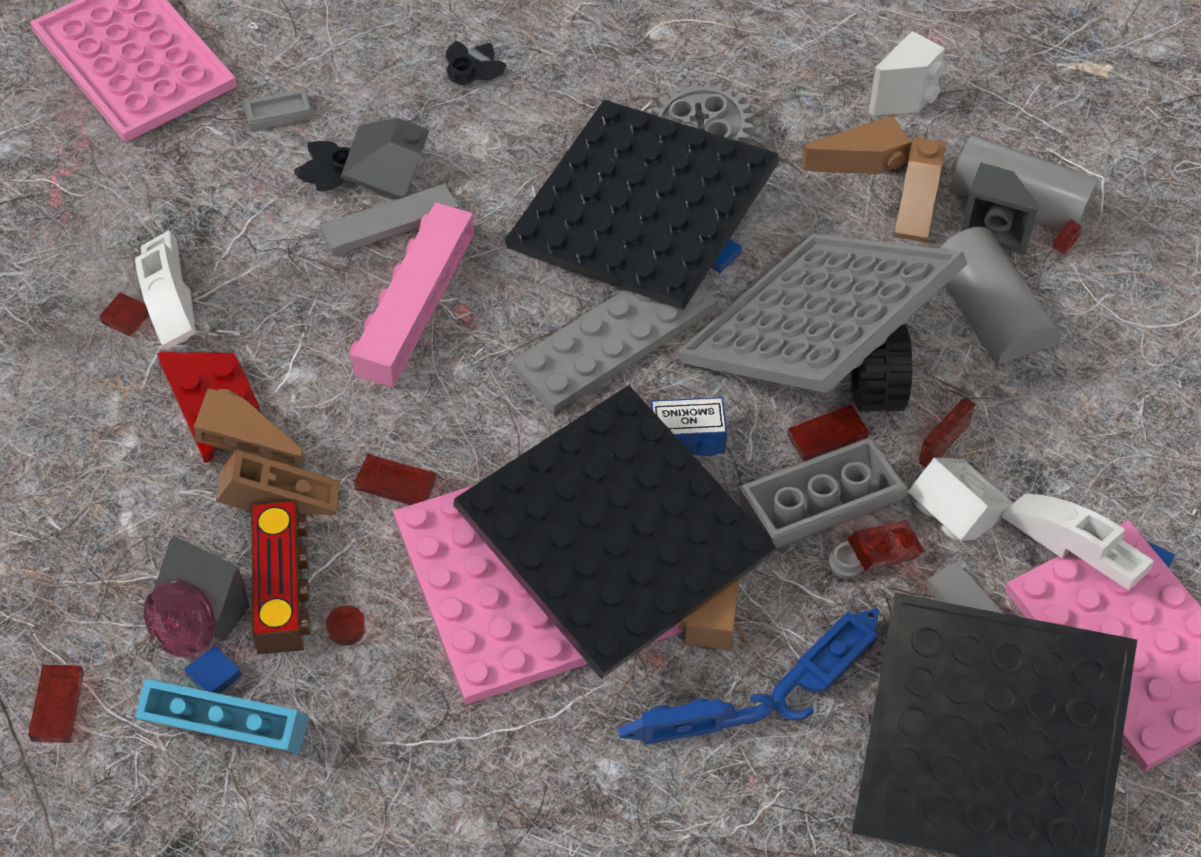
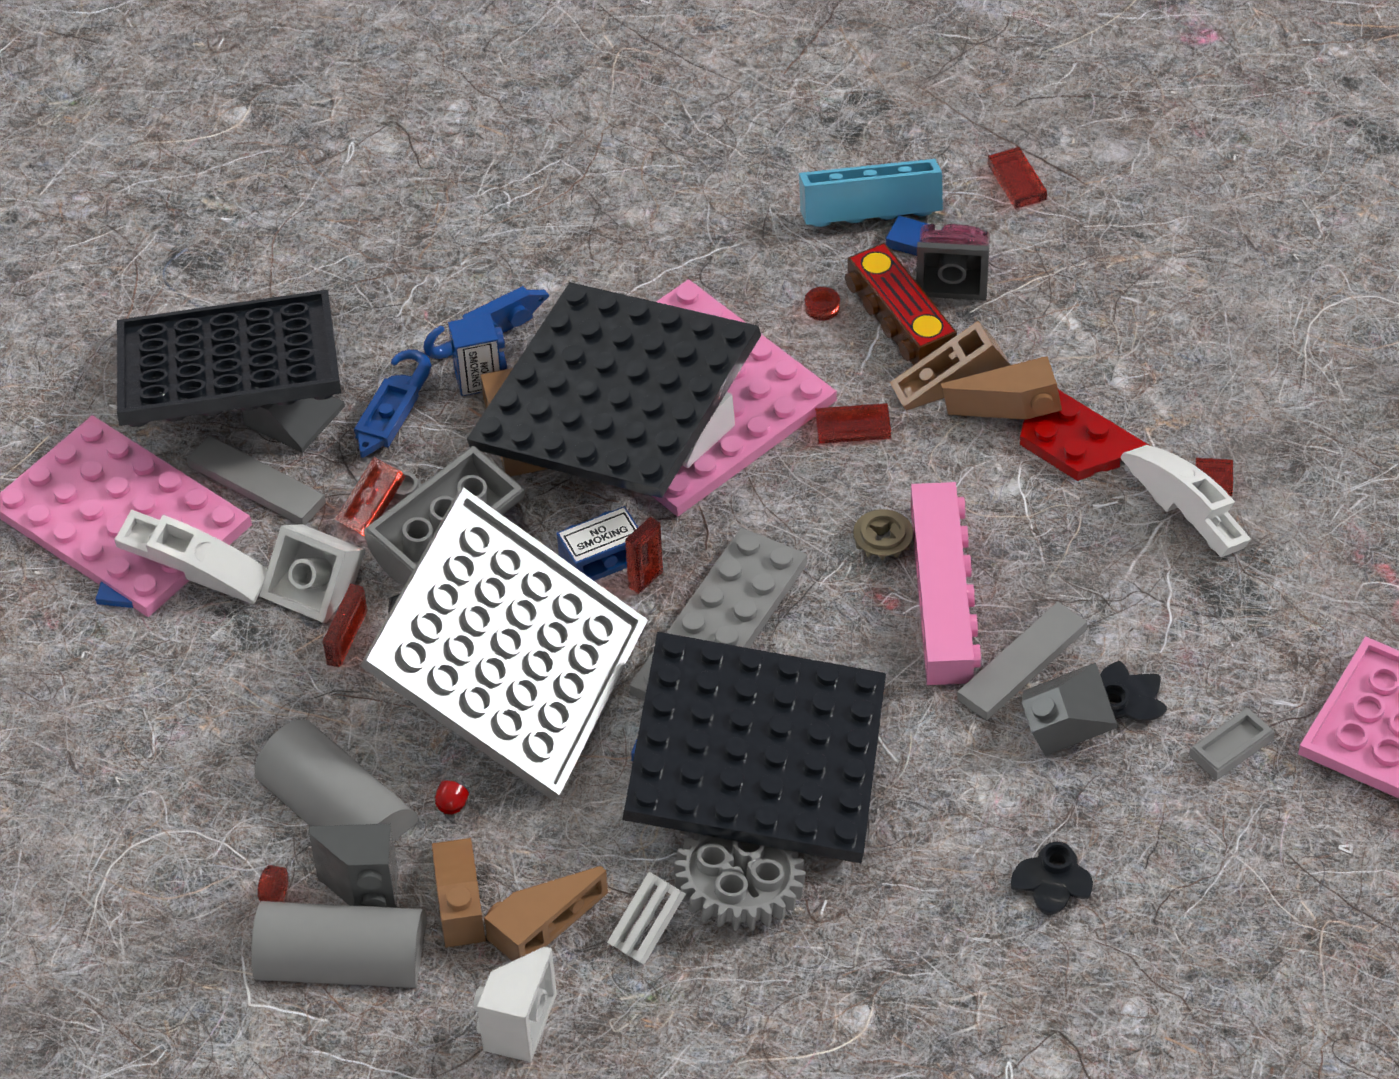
camera: 160 degrees right, 5 degrees down
none -> brick [448,313,507,397]
none -> white tile [607,872,686,964]
none -> clear red tile [625,517,663,594]
none -> dark tan gear [853,509,913,561]

